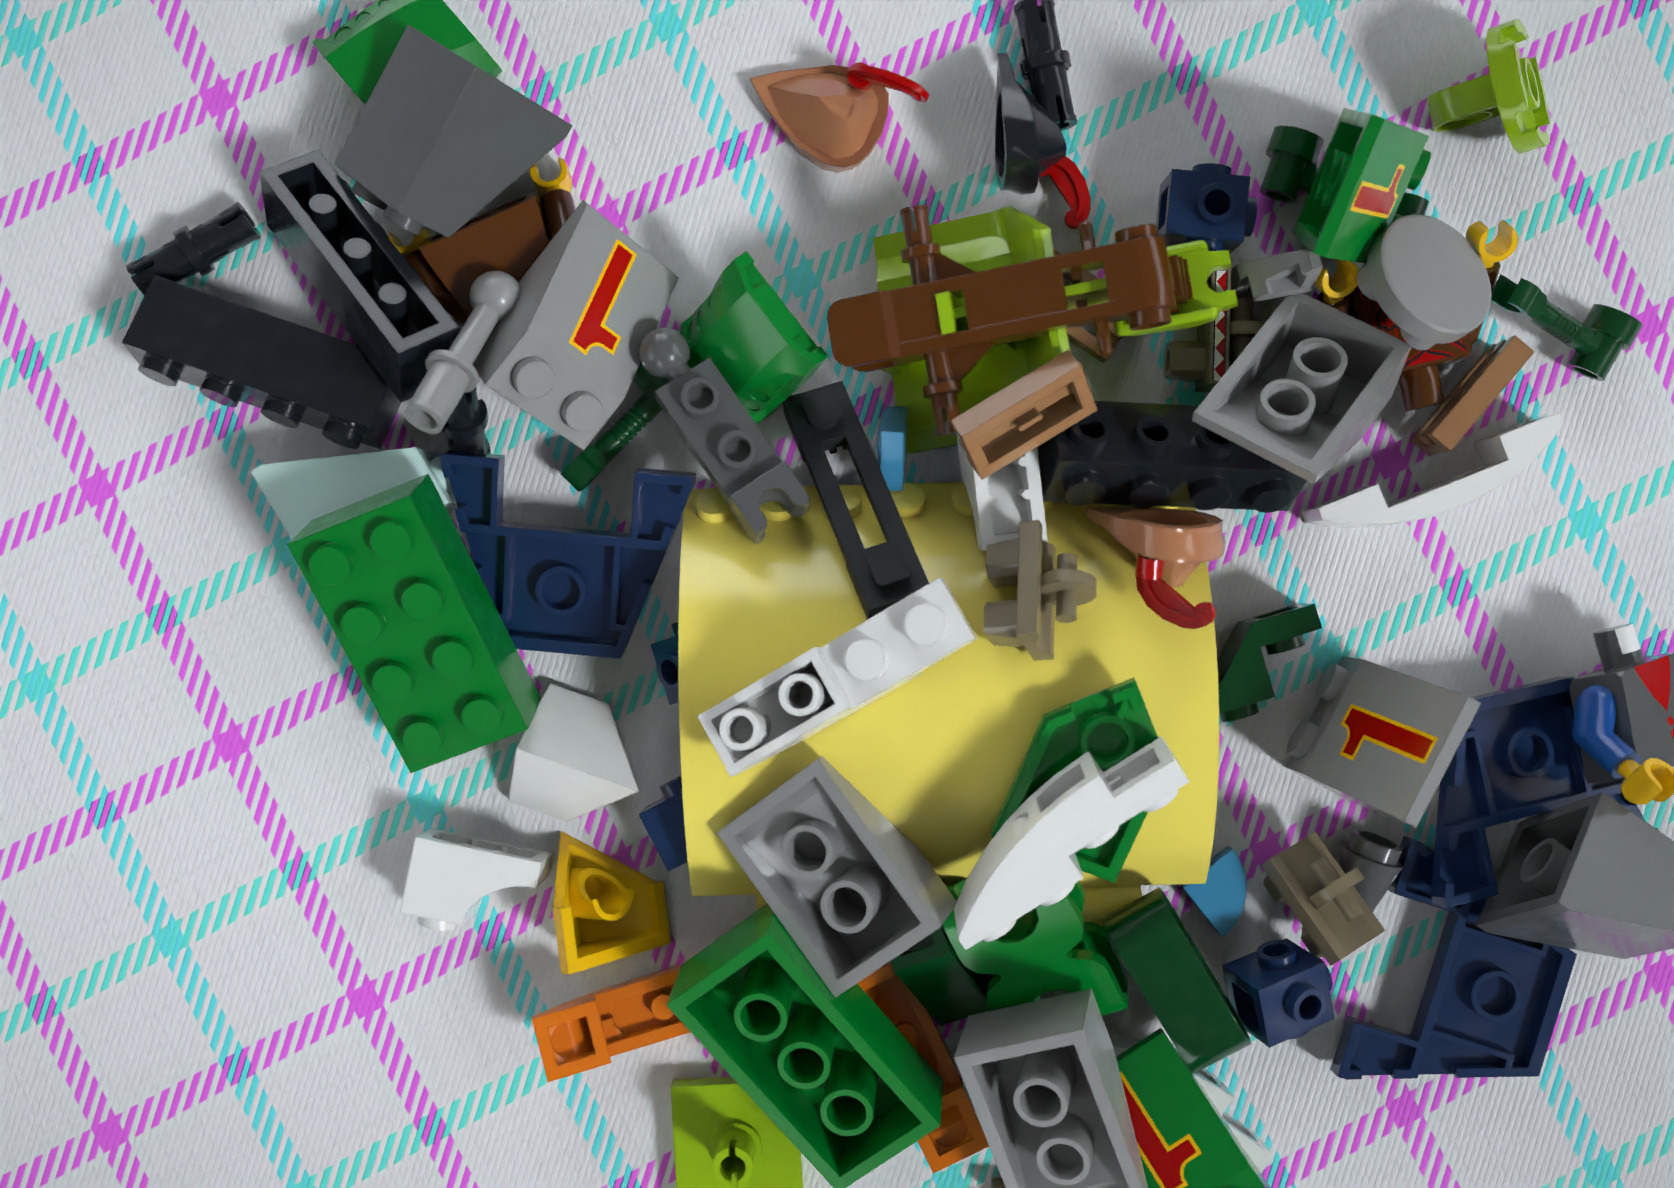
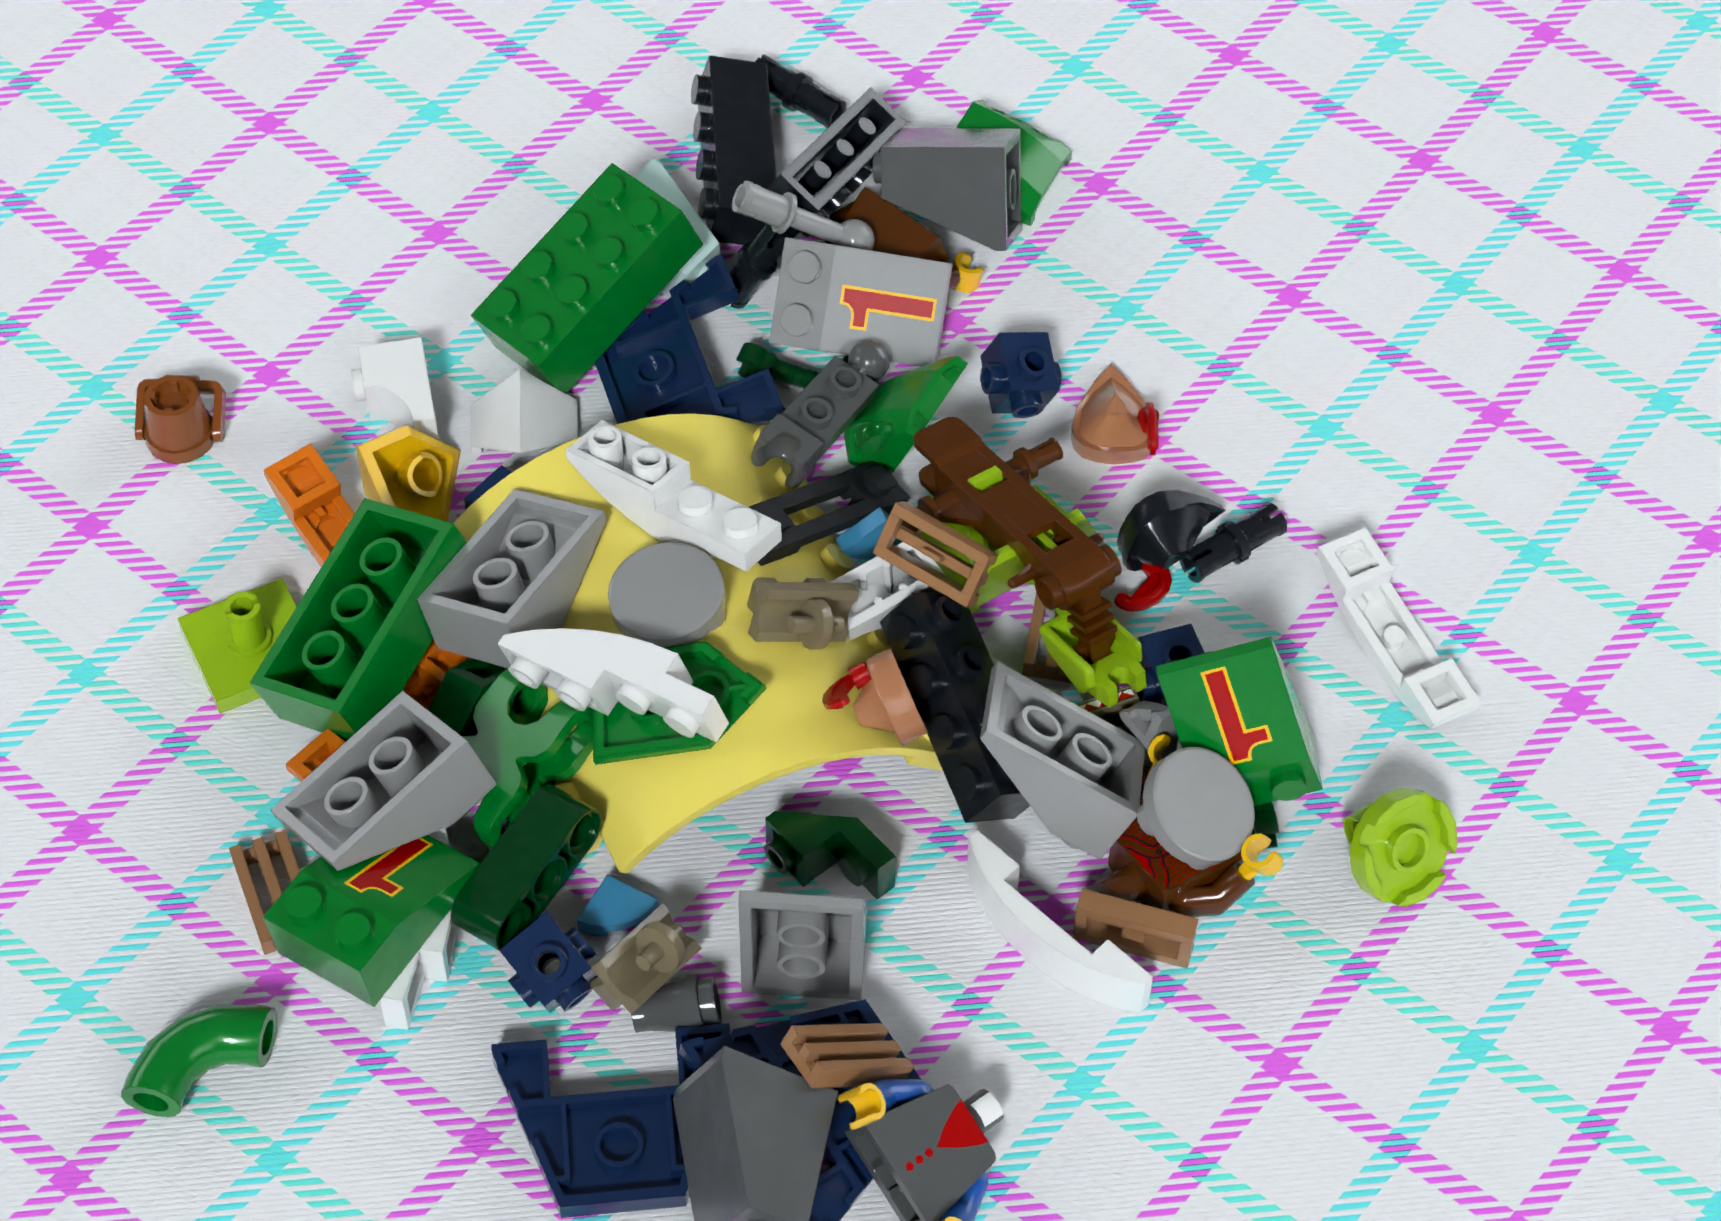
camera: 65 degrees right, 35 degrees down
dark green brick [1491,274,1643,381] -> none
none -> dark orange piece [135,375,226,464]
none -> light grey tile [608,542,726,647]
none -> medium nougat tile [780,1023,914,1088]
none -> dark blue brick [980,332,1061,418]

